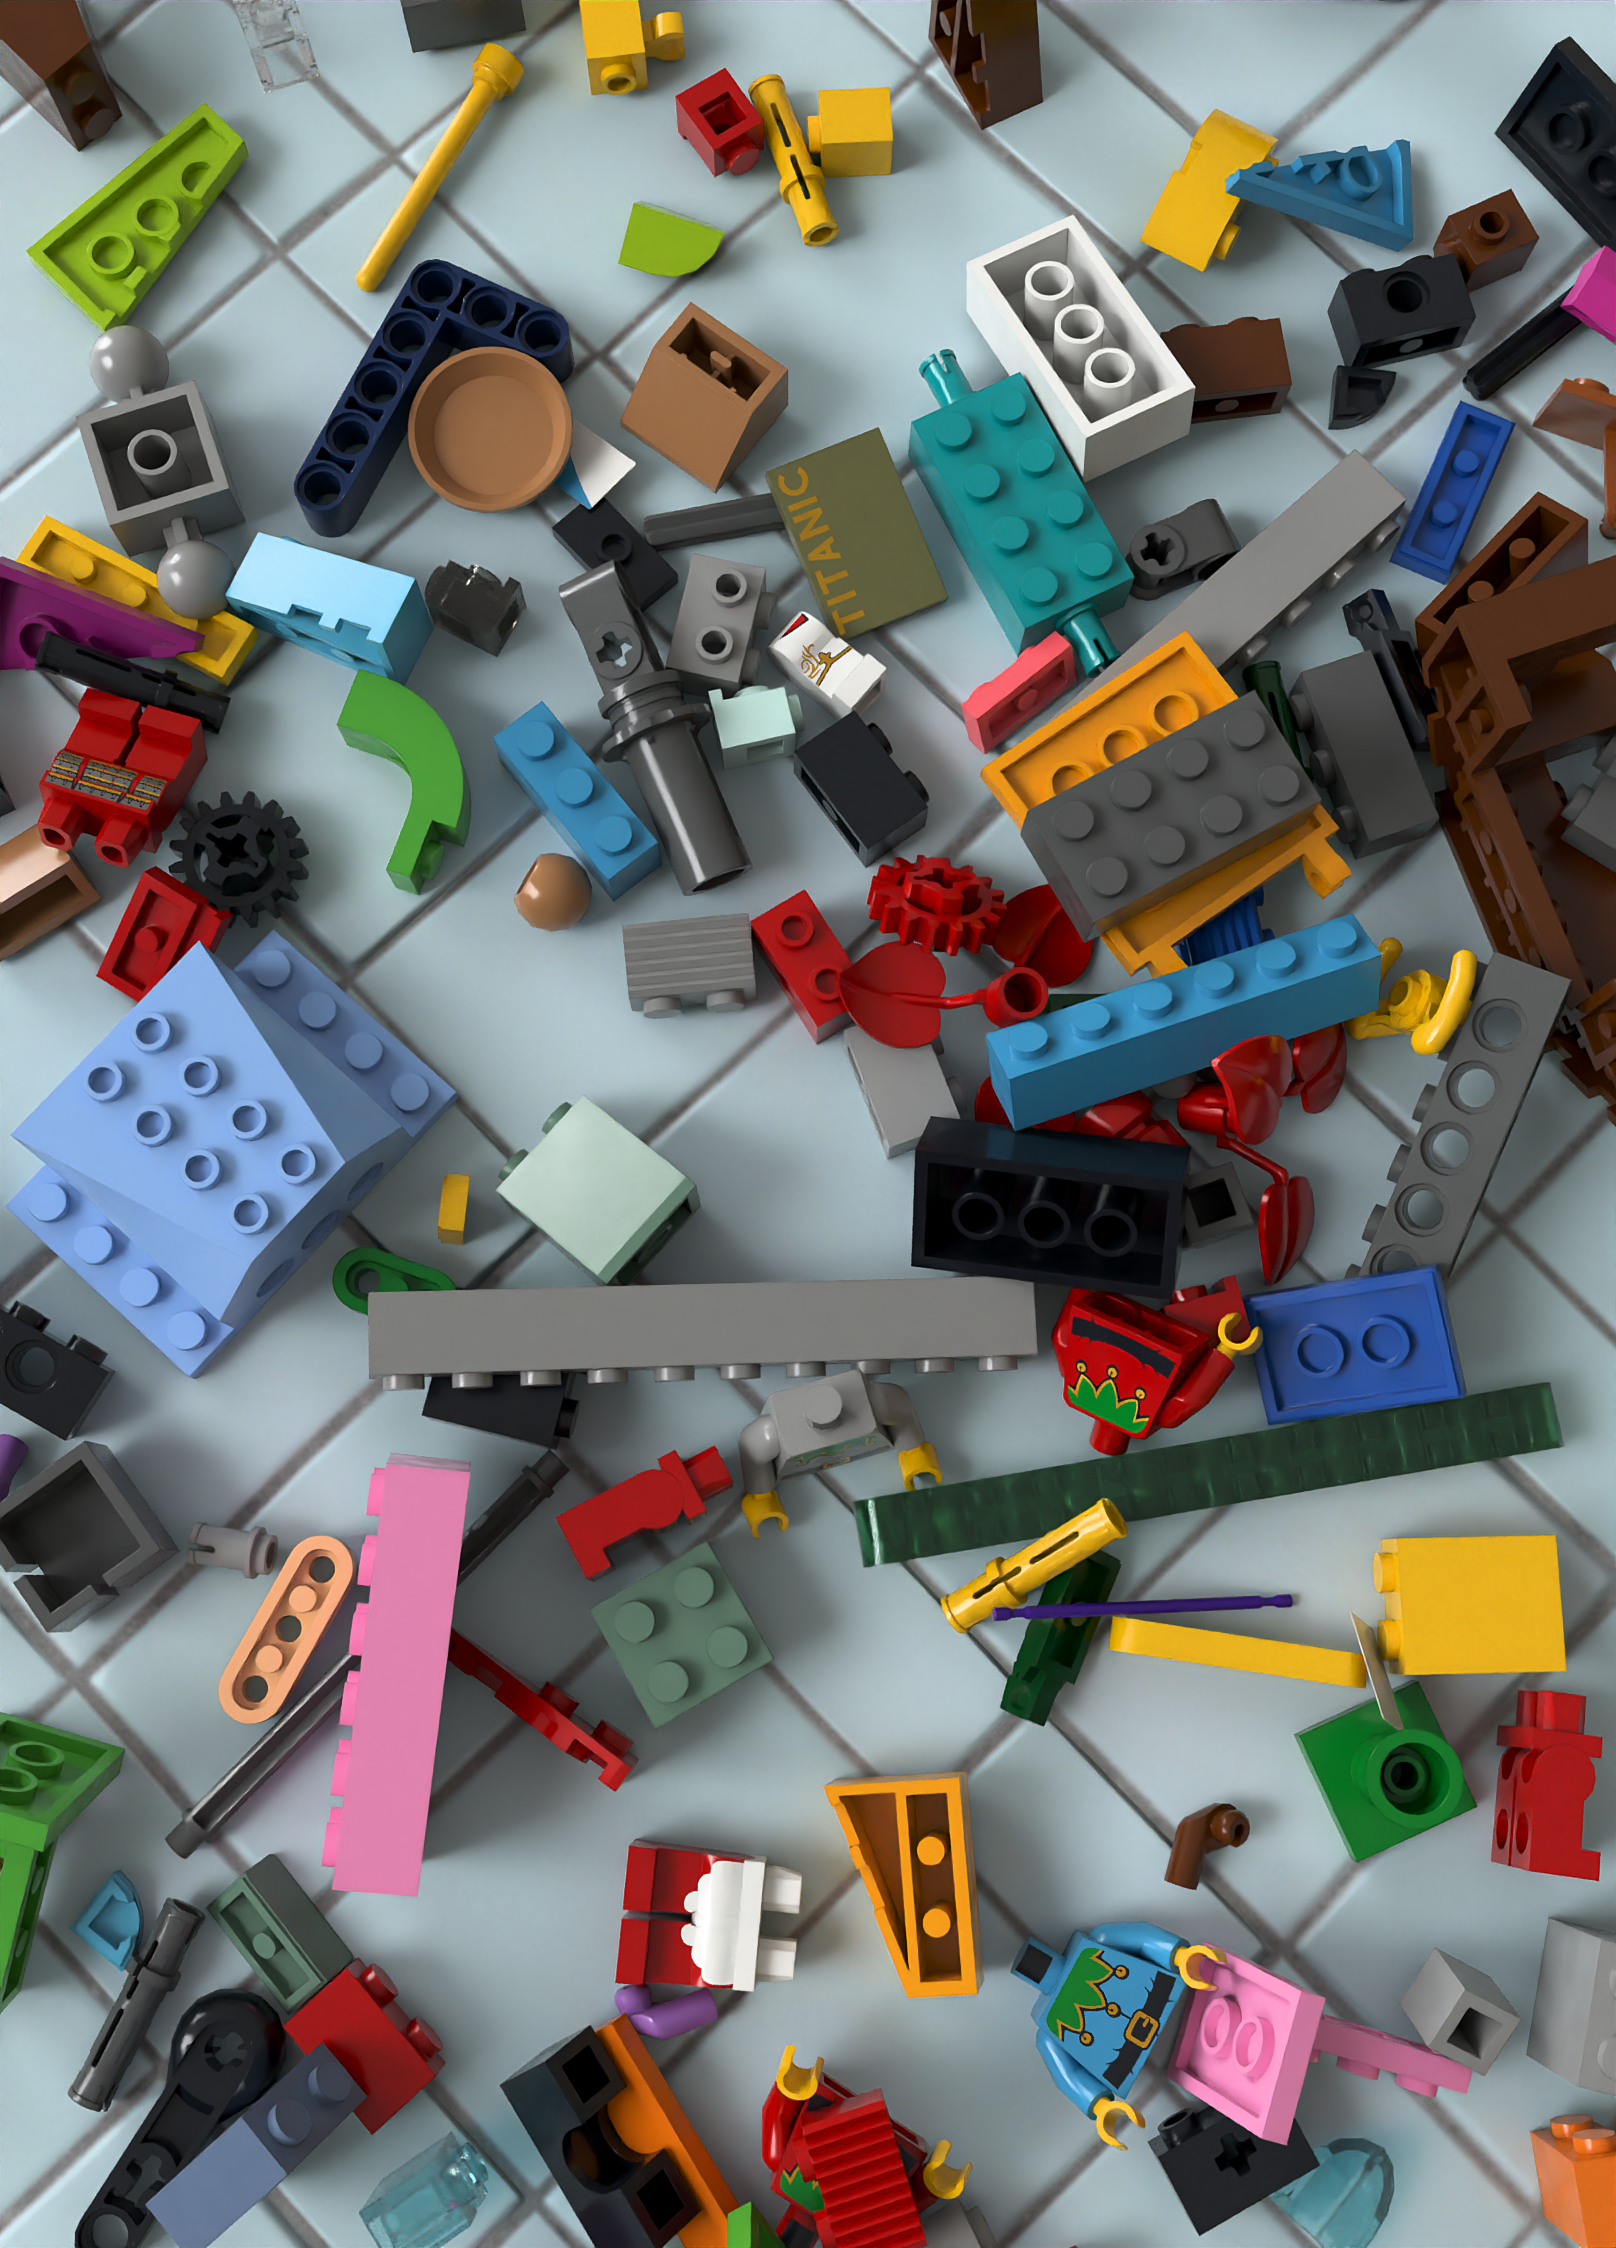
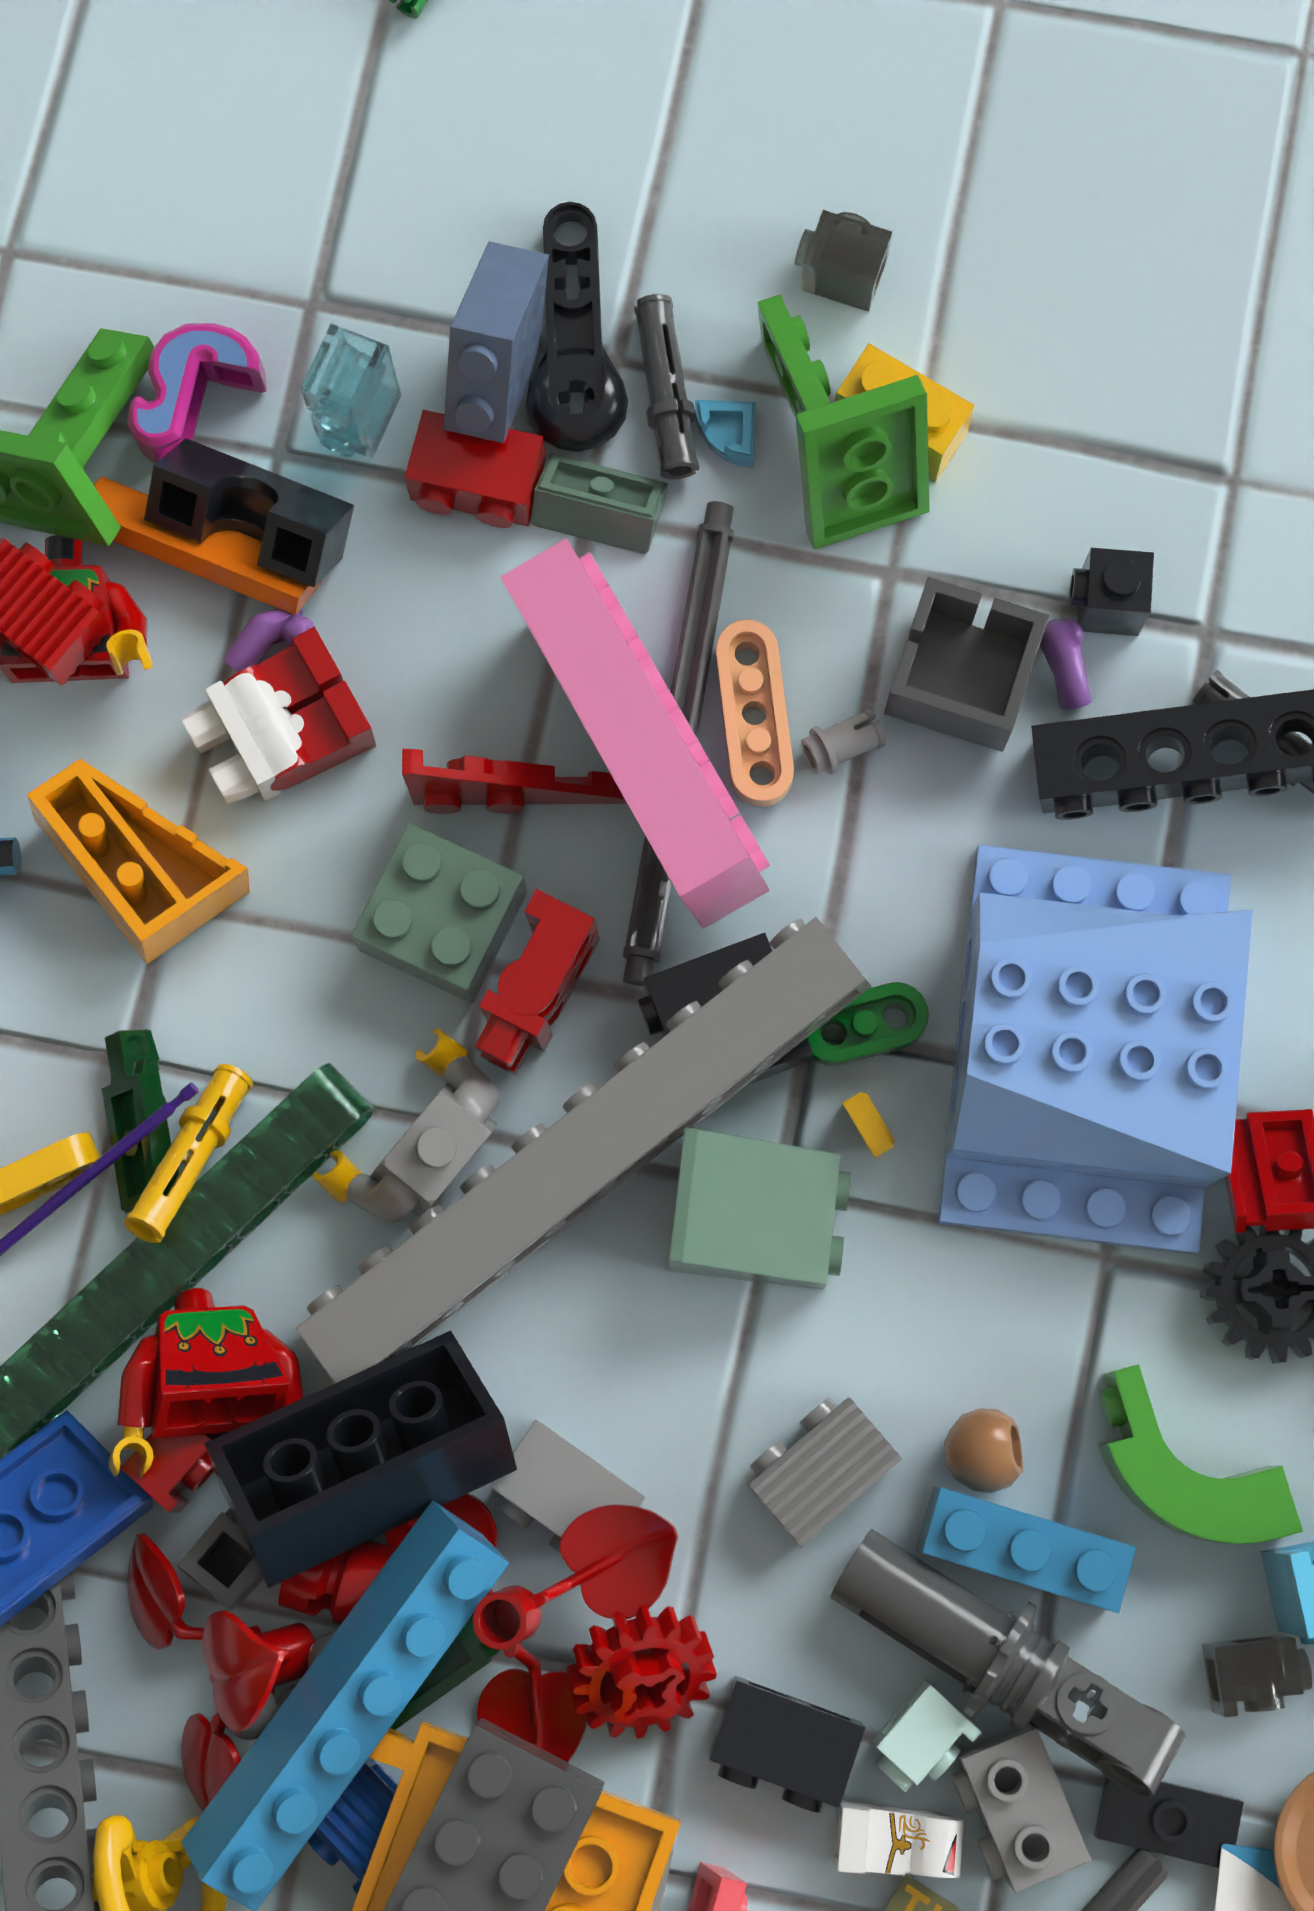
camera: 150 degrees right, 0 degrees up
red brick [750,889,854,1044] -> none

